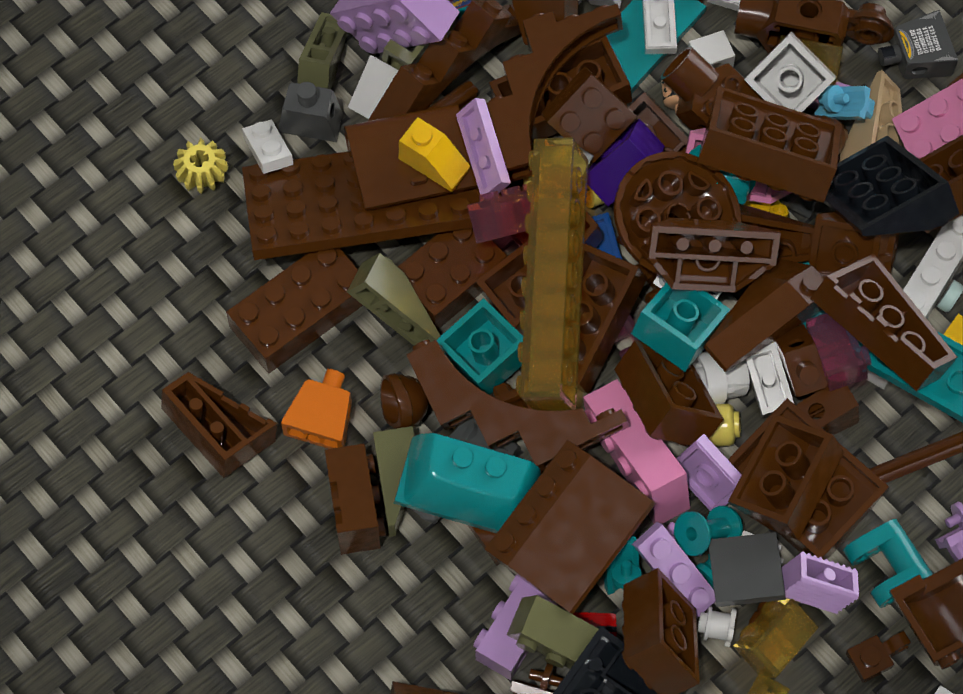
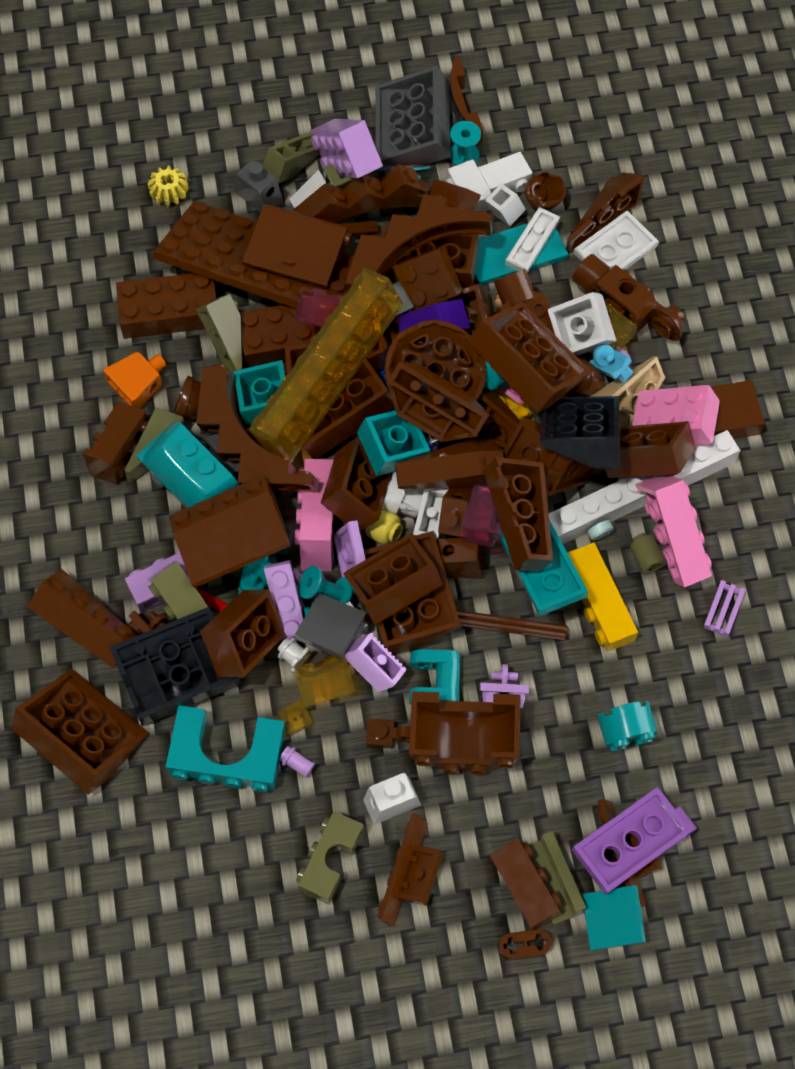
camera: 30 degrees right, 0 degrees up
reddish brown wedge [161,372,277,478] -> none
white plate [242,119,293,174] -> none
yellow slope [398,117,470,192] -> none
lavender plate [456,98,511,199] -> none
white brick [688,30,735,68] -> none
dark grey torso [878,10,958,79] -> none

